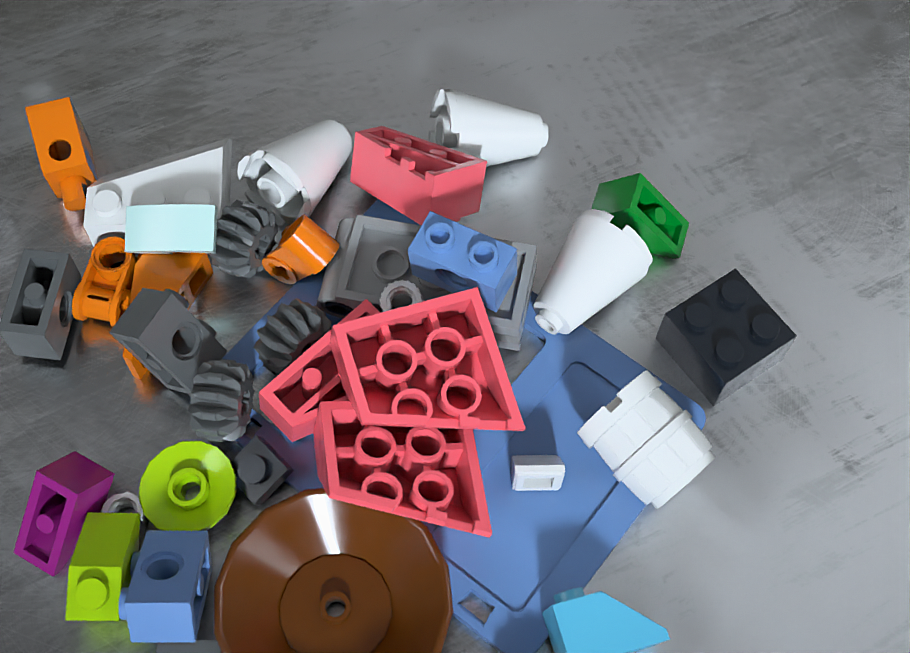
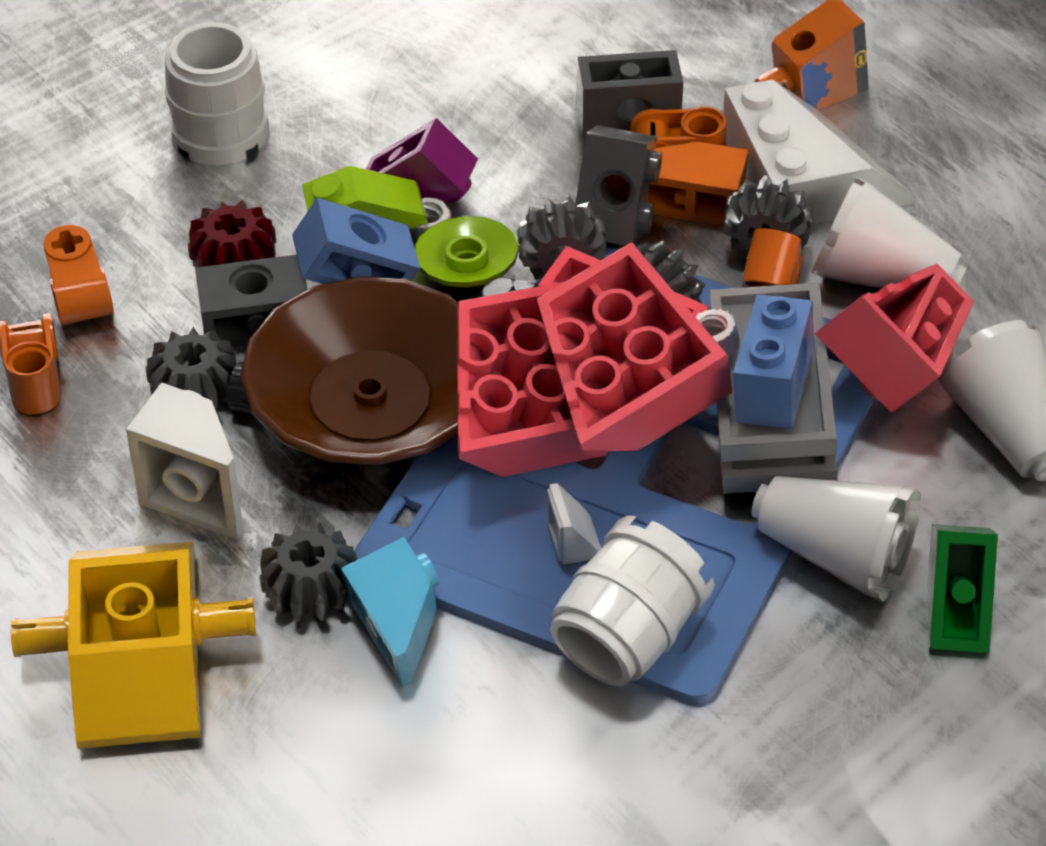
camera: 80 degrees right, 15 degrees down
light aqua slope [124,204,218,254] -> none
black brick [655,268,797,407] -> none

